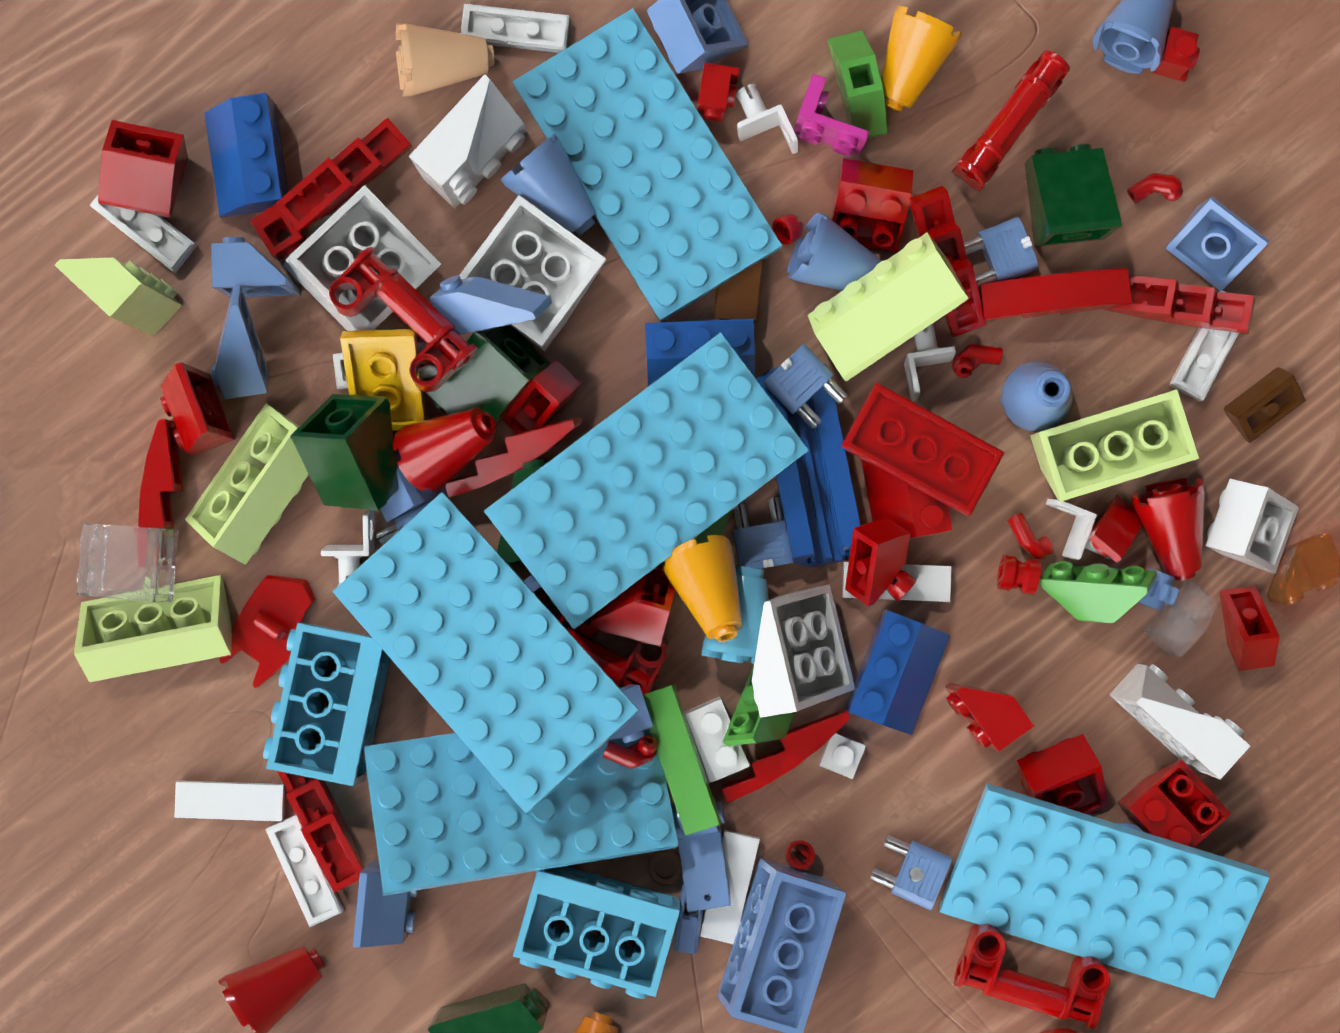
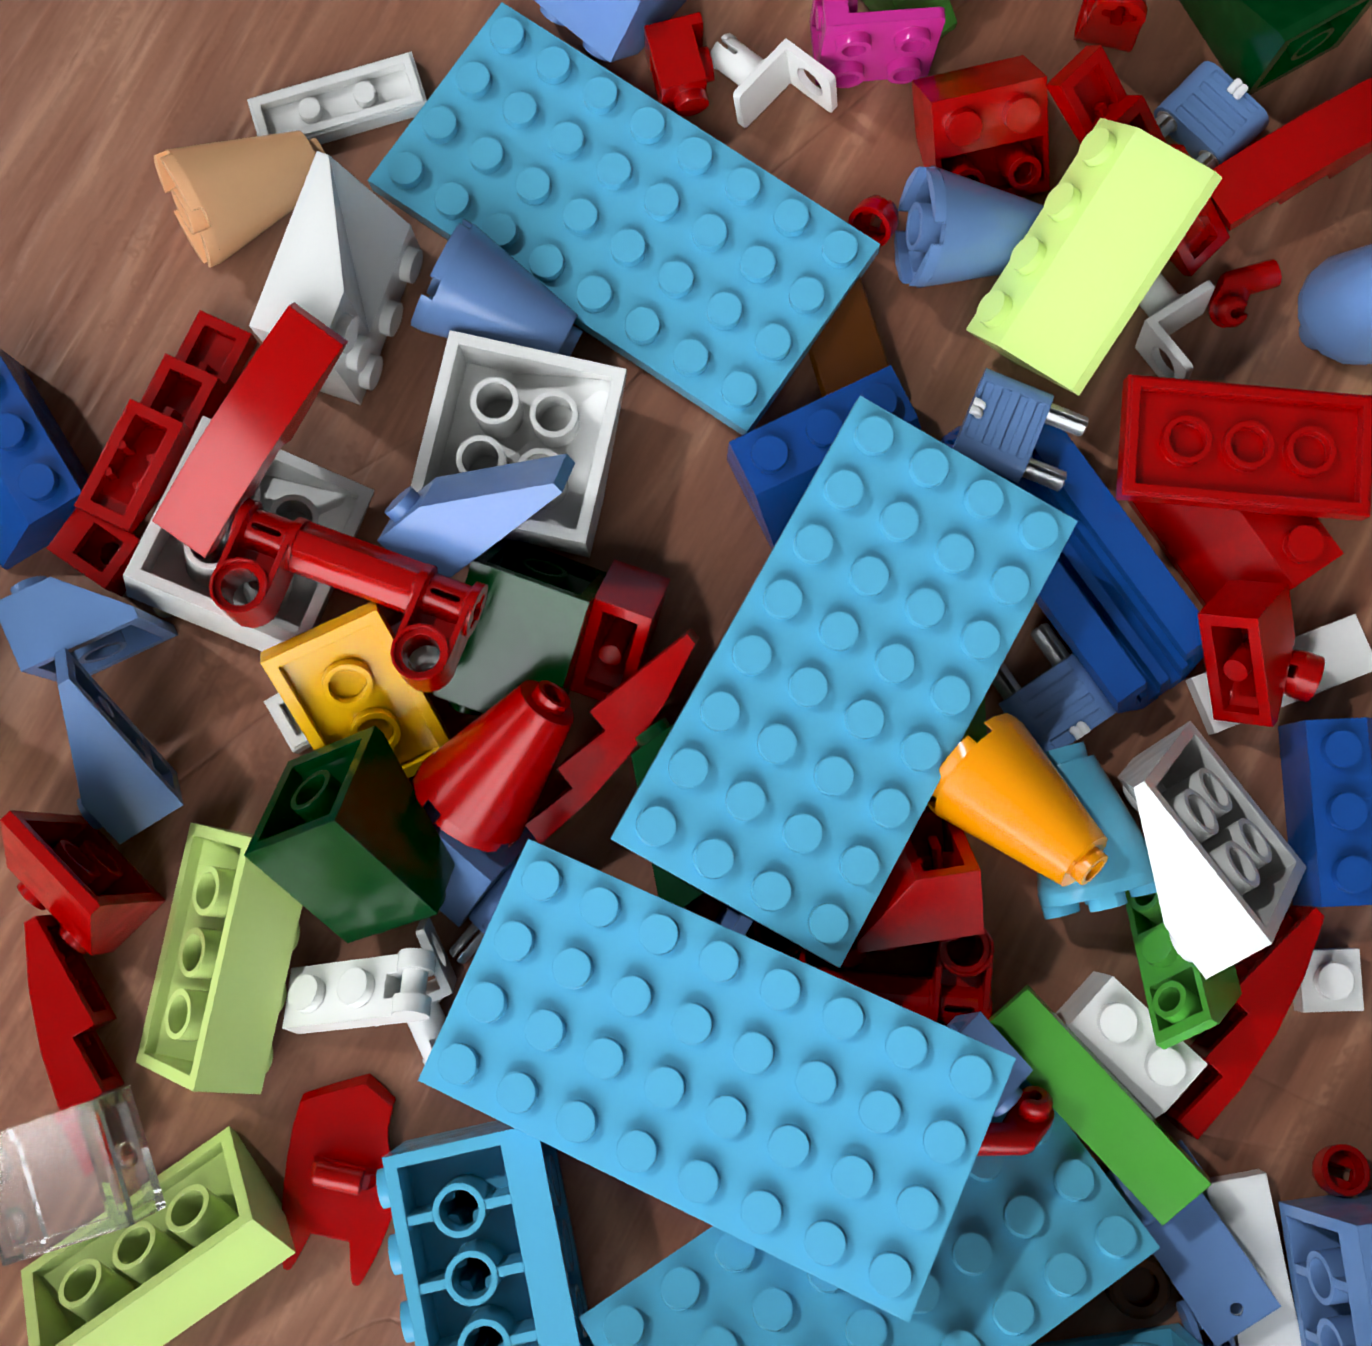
camera: 25 degrees left, 5 degrees down
none -> red slope [152,302,348,558]
none -> white plate [282,948,437,1034]

